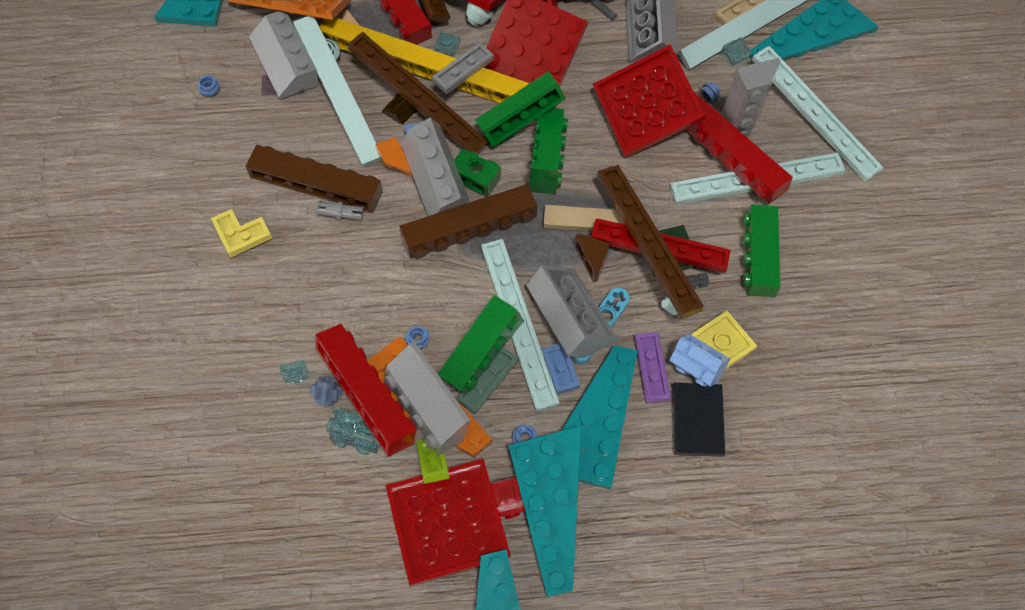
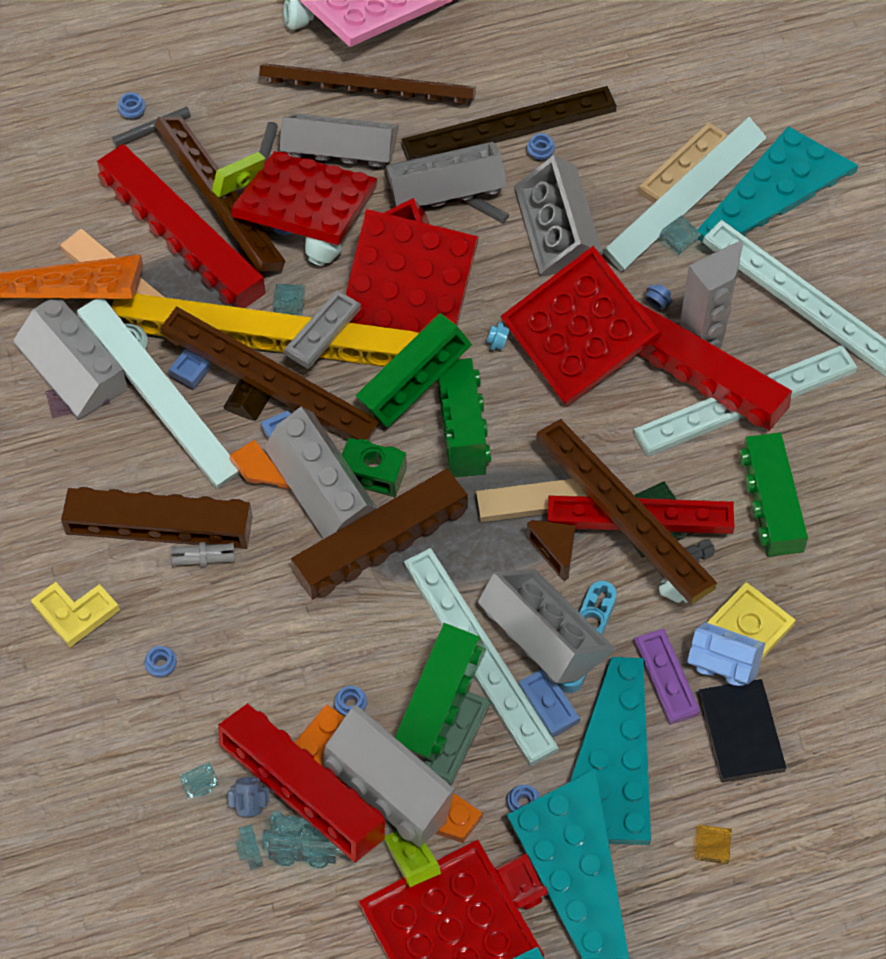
camera: 10 degrees left, 5 degrees down
none -> medium blue plate [144,646,177,677]
none -> medium blue plate [168,349,211,389]
none -> clear light blue plate [235,824,263,870]
none -> medium azure plate [486,322,509,350]
none -> clear yellow tile [695,825,732,864]

